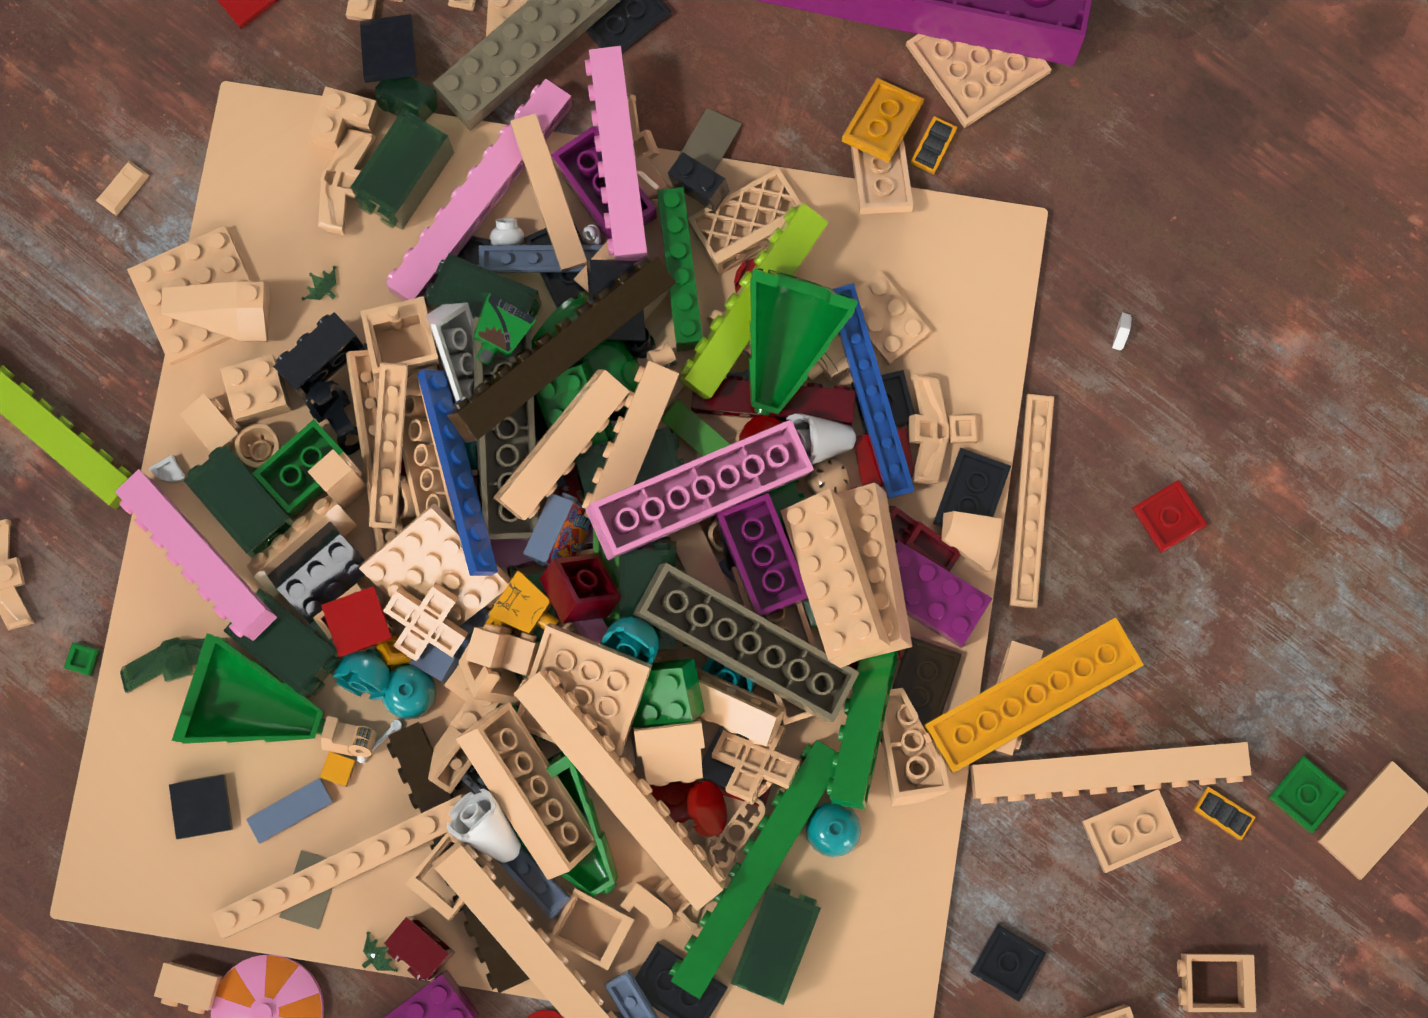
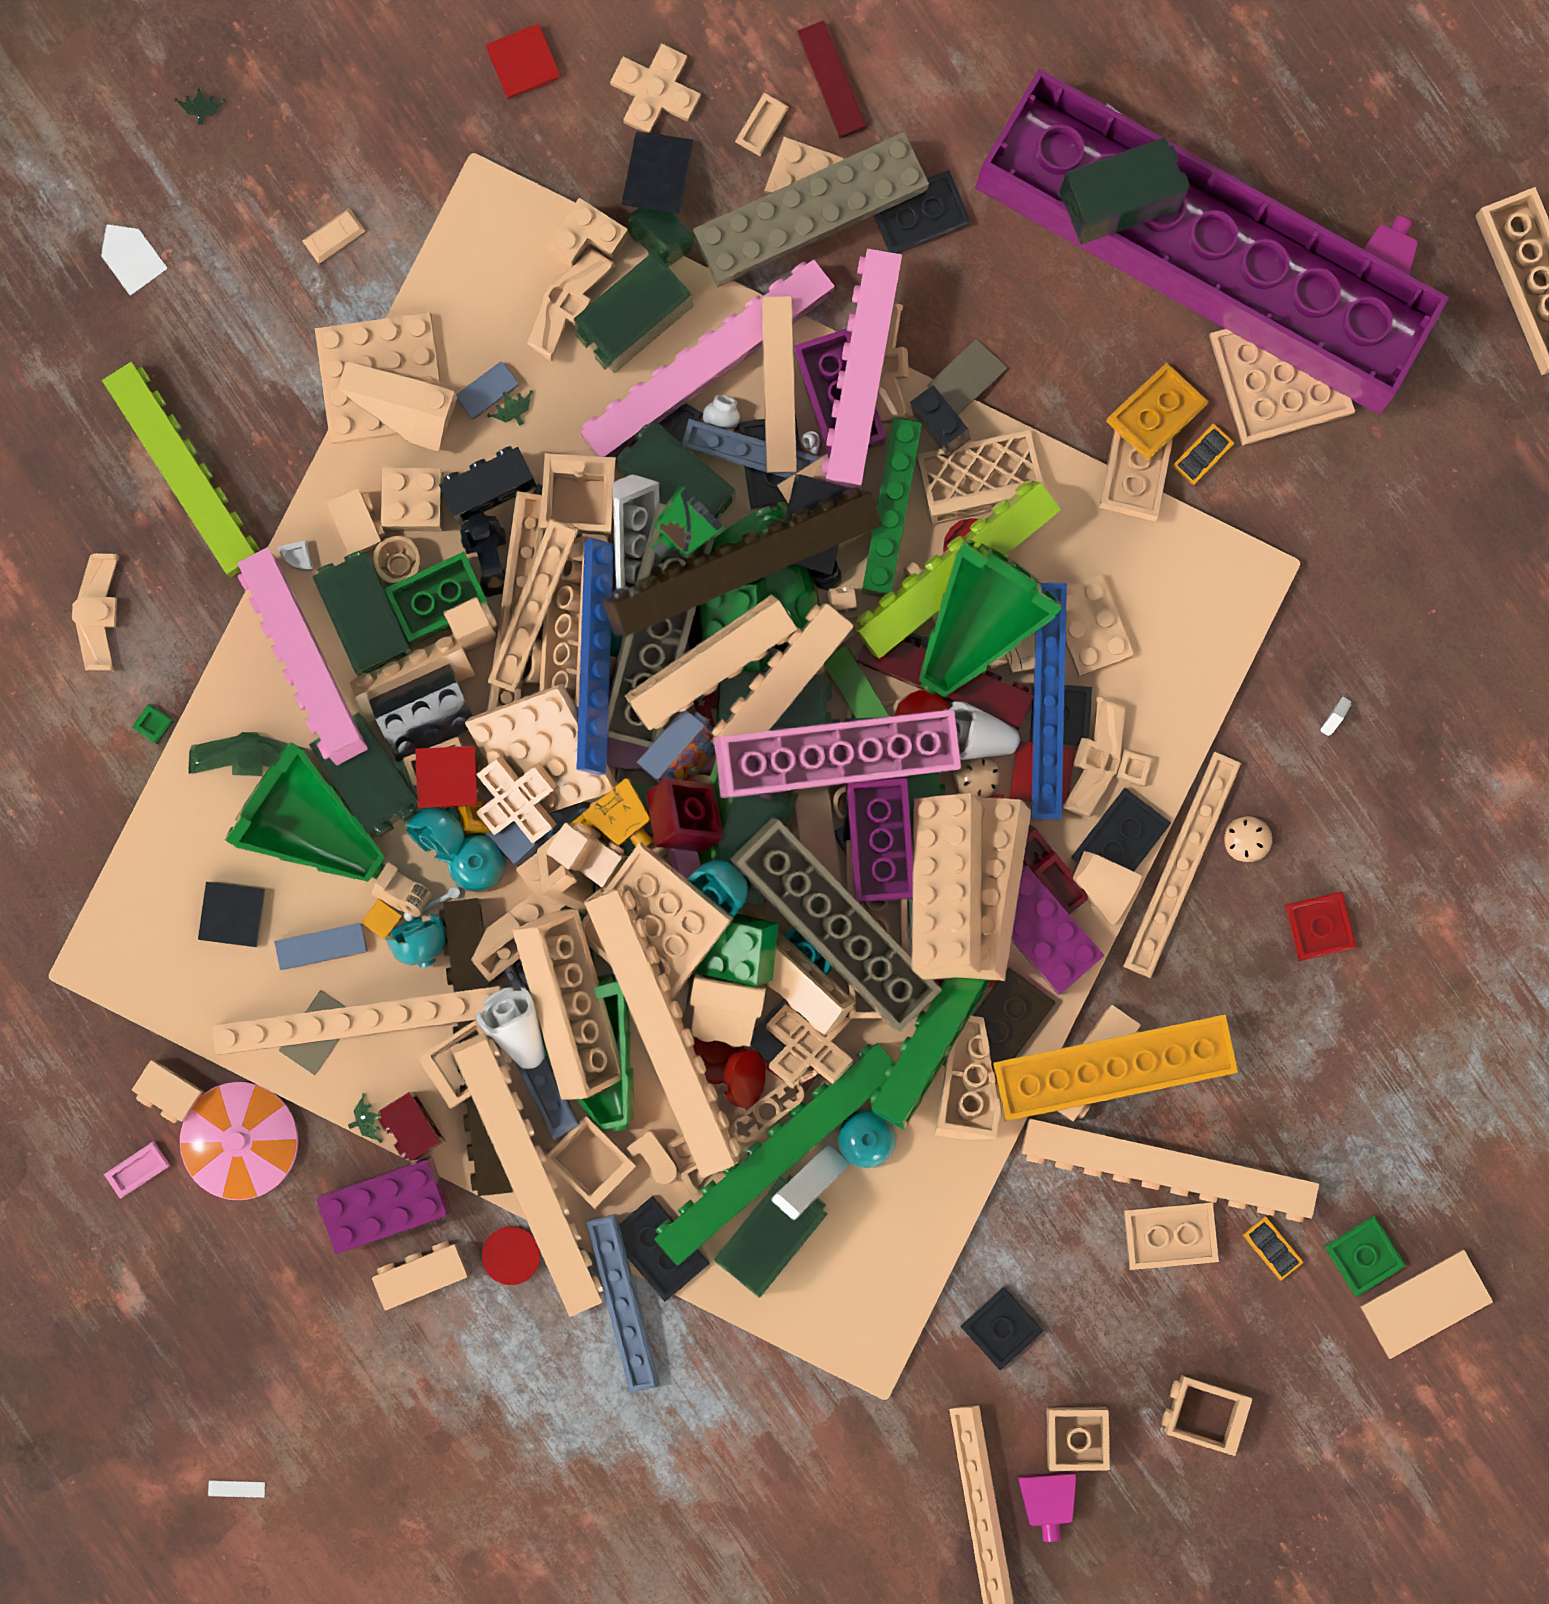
camera: 20 degrees right, 5 degrees up
none -> teal cylinder [385,914,446,968]
none -> sand blue tile [456,361,519,420]
none -> white tile [772,1144,850,1220]
none -> light nougat helmet [1224,816,1272,862]

